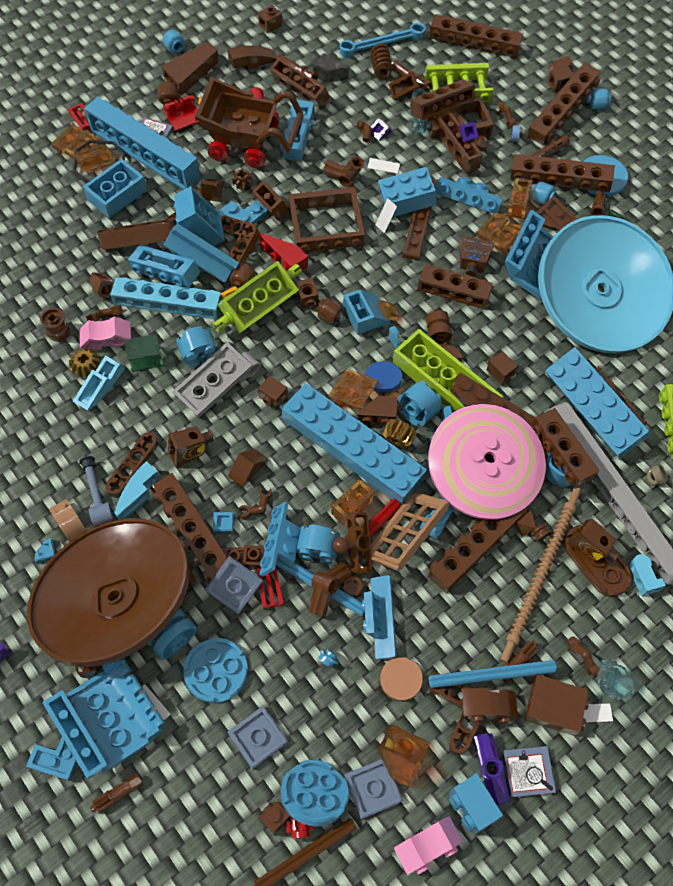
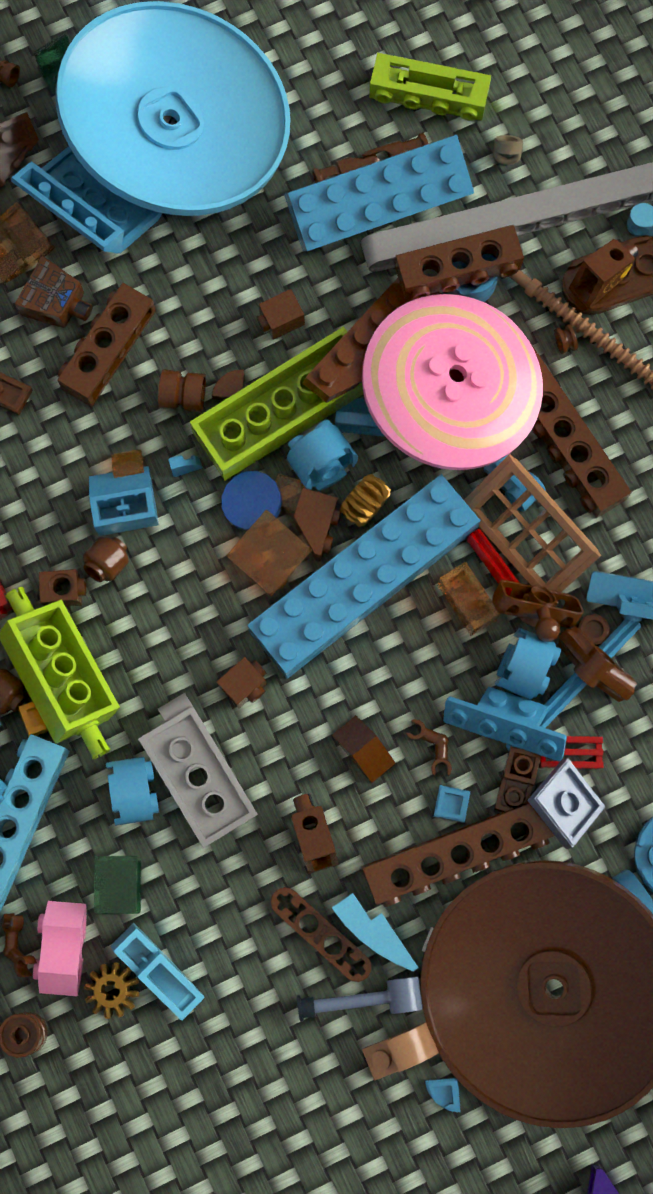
camera: 75 degrees left, 15 degrees up
reddish brown slope [516,509,536,536] -> none

